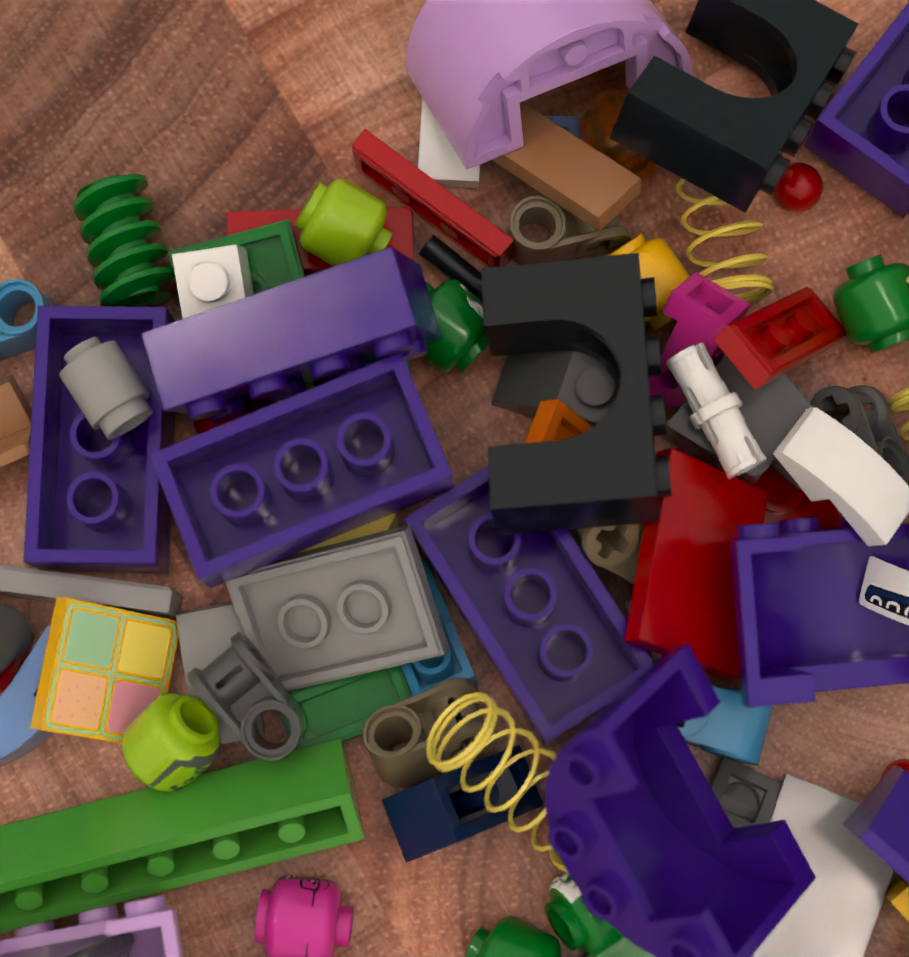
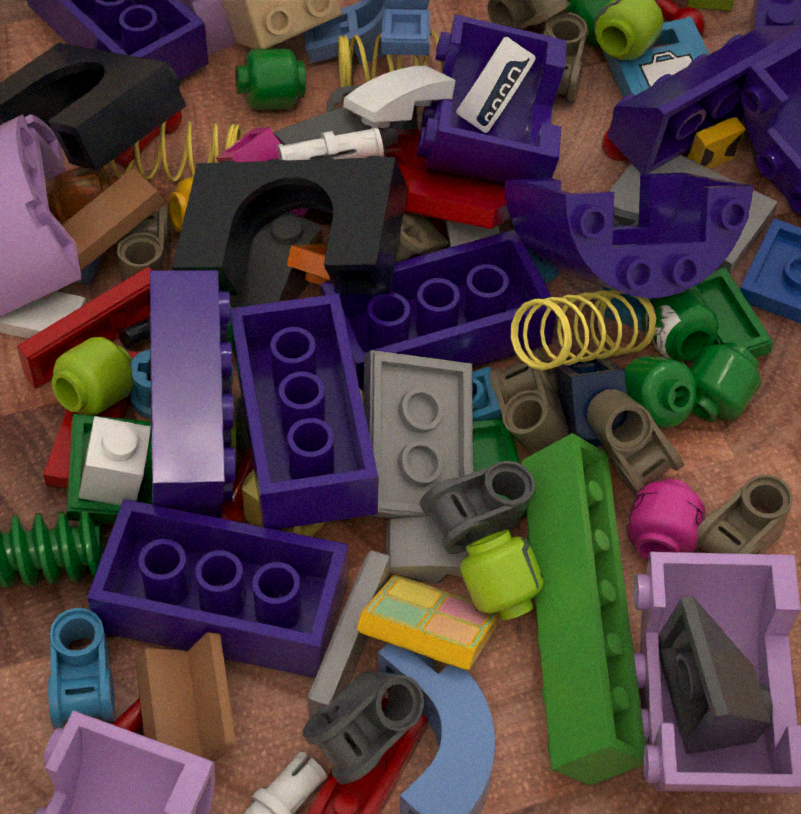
camera: 85 degrees left, 25 degrees down
light grey brick [59,337,153,440] -> none
red tile [713,287,847,390] -> none
none -> dark tan piece [587,389,684,496]
none -> green head [624,355,697,429]

